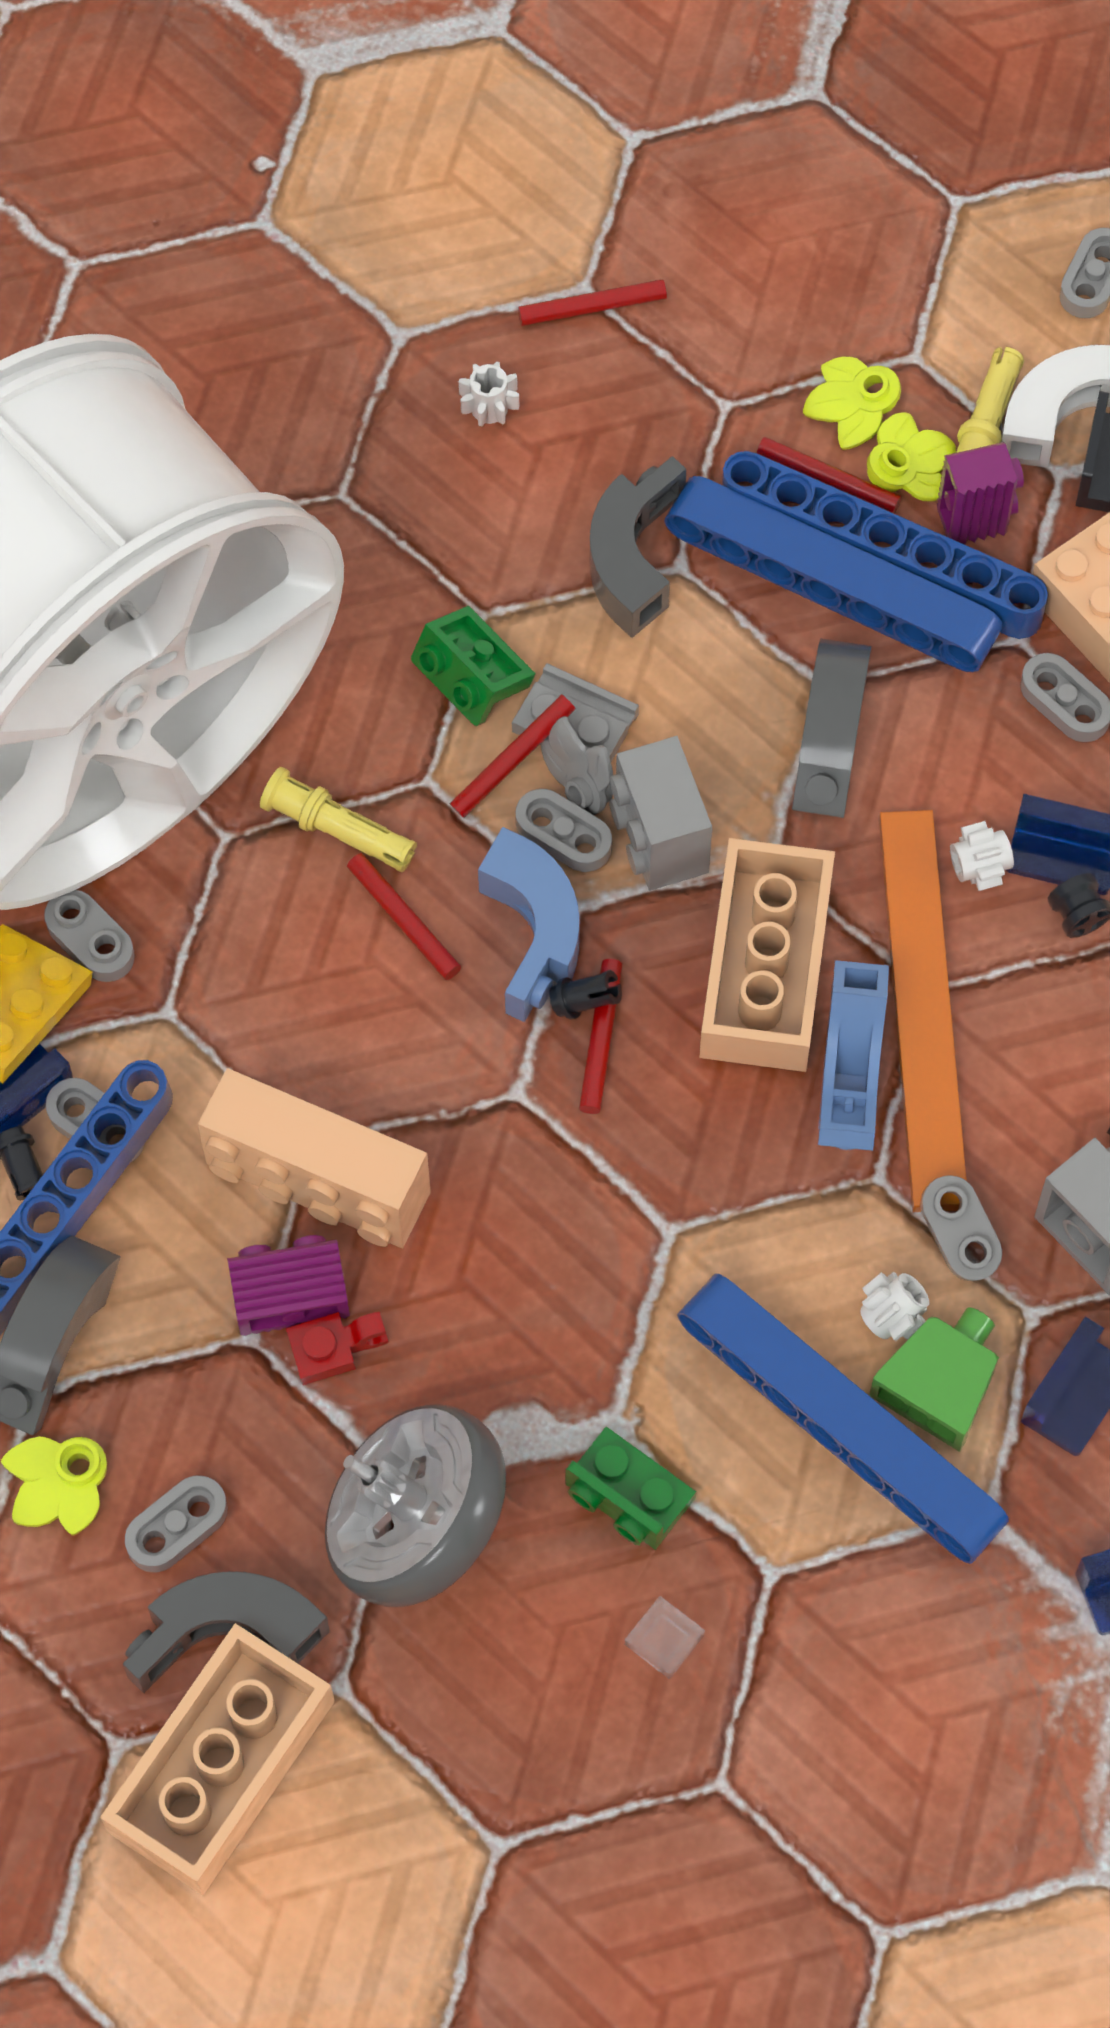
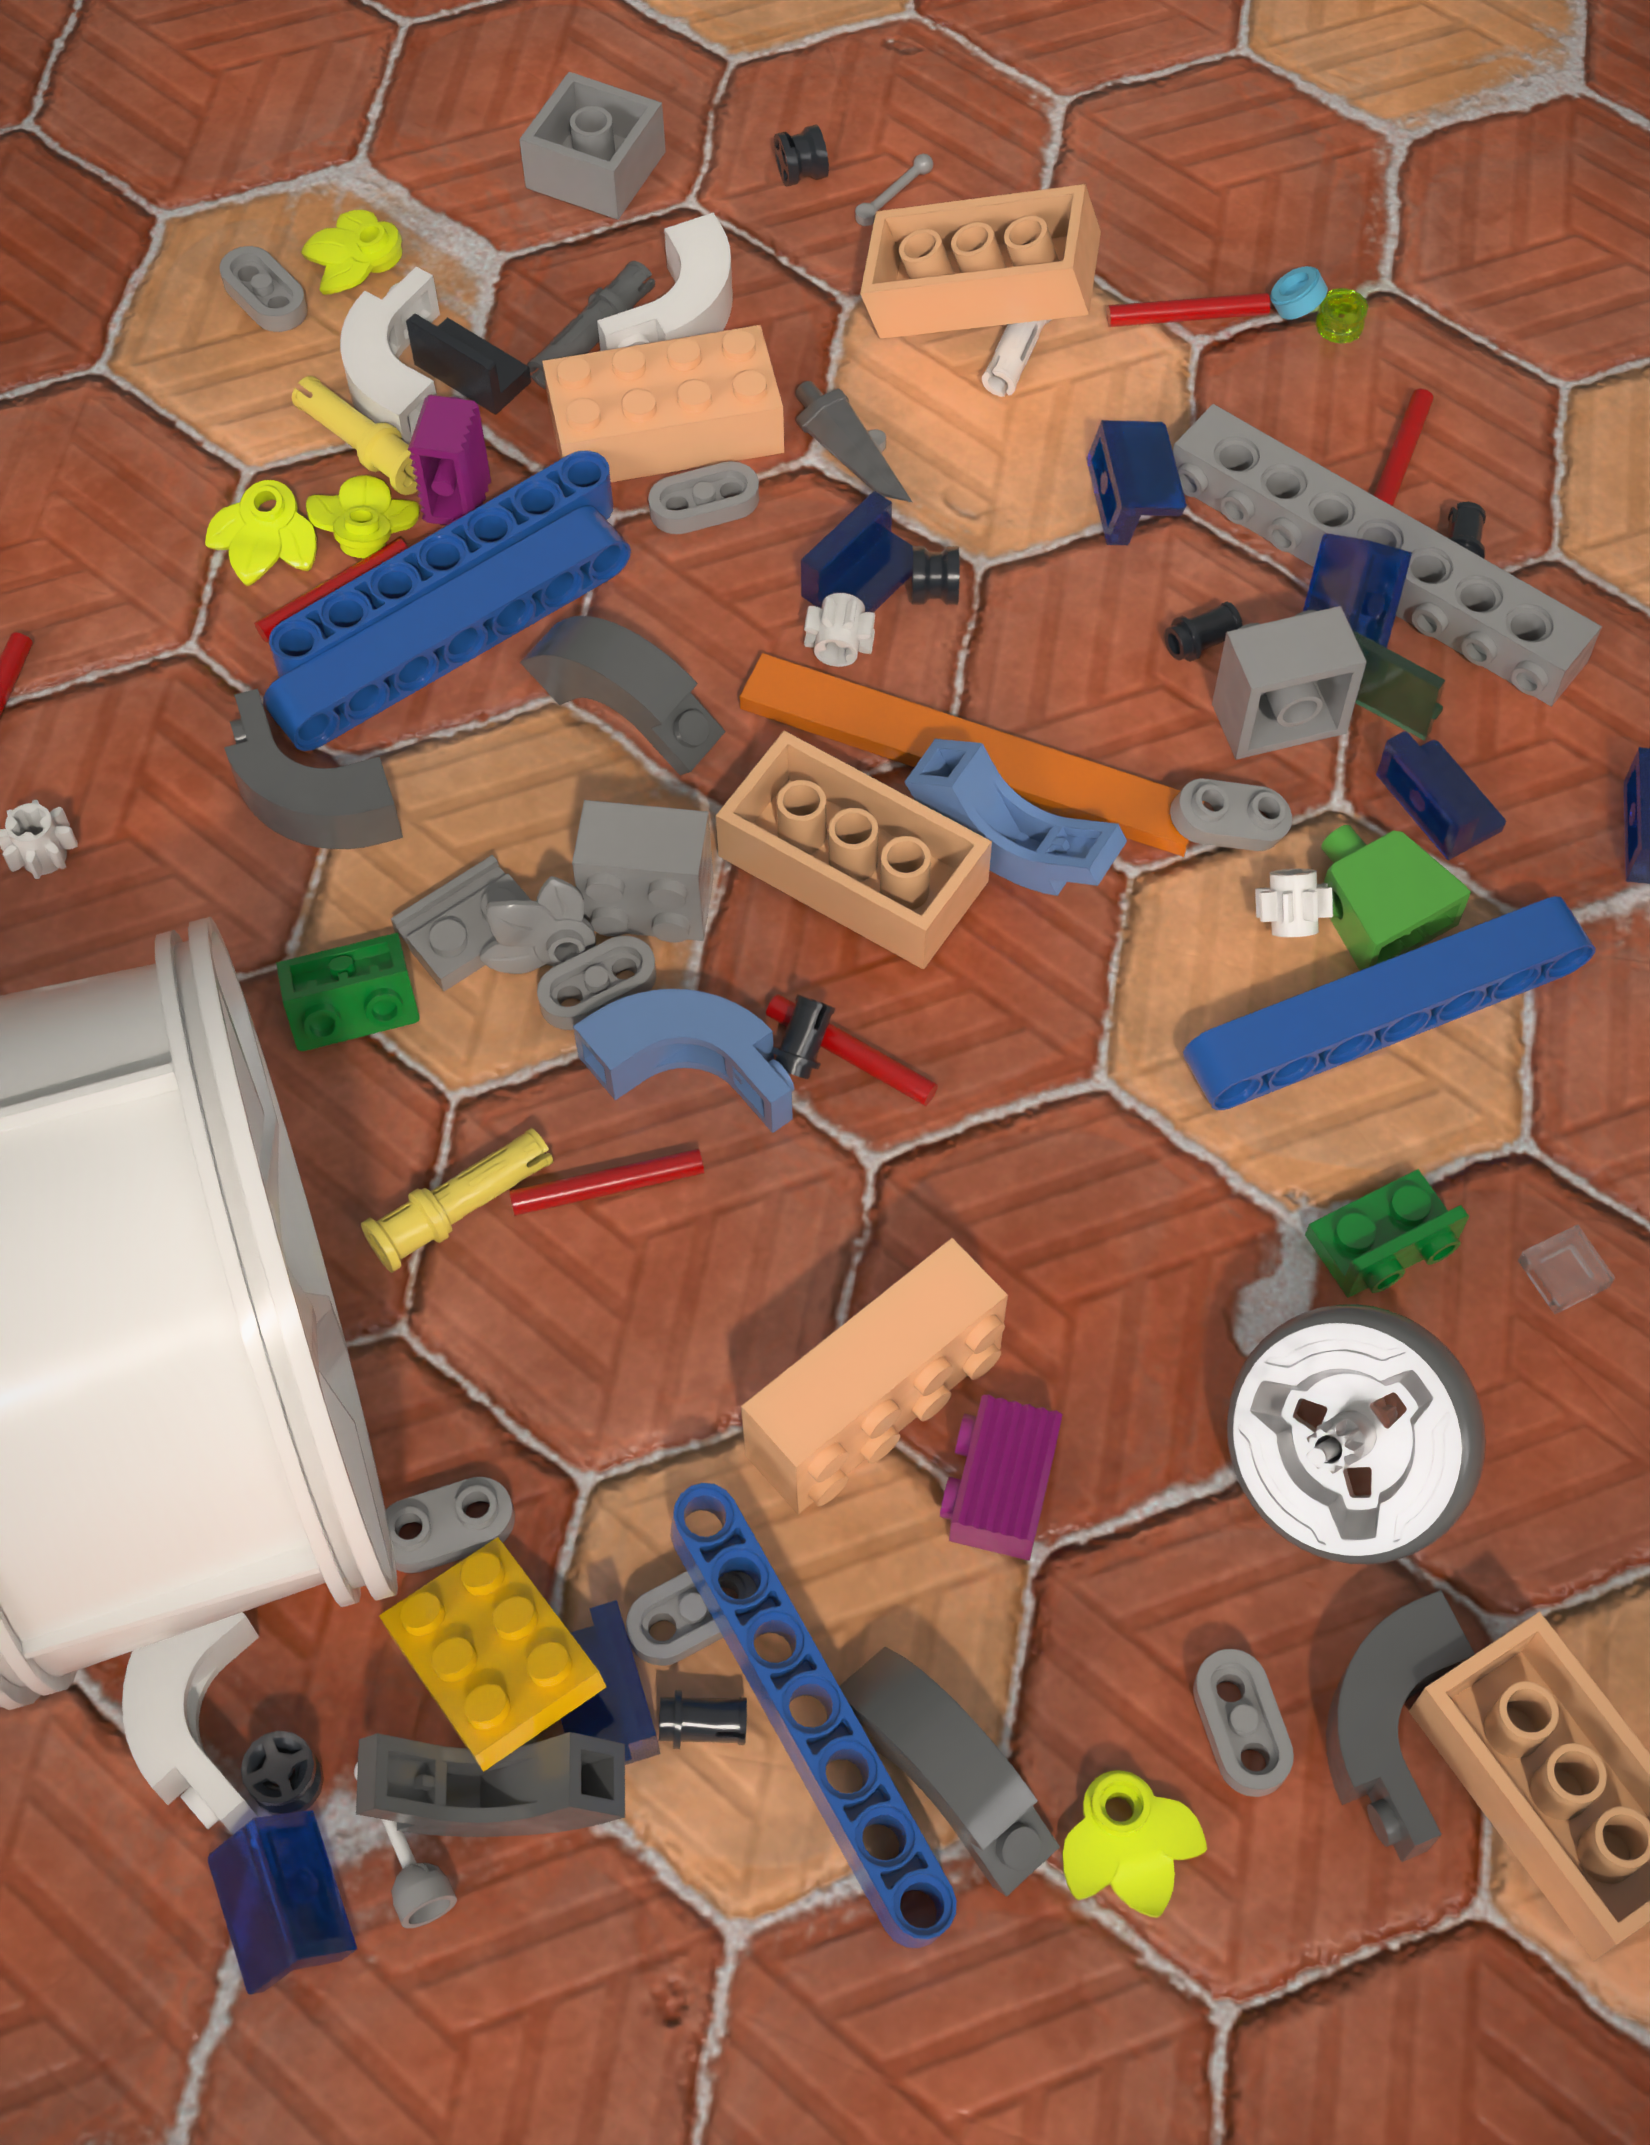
camera: 65 degrees left, 5 degrees down
red plate [286,1312,389,1385] -> none
red bar [449,694,576,818] -> none

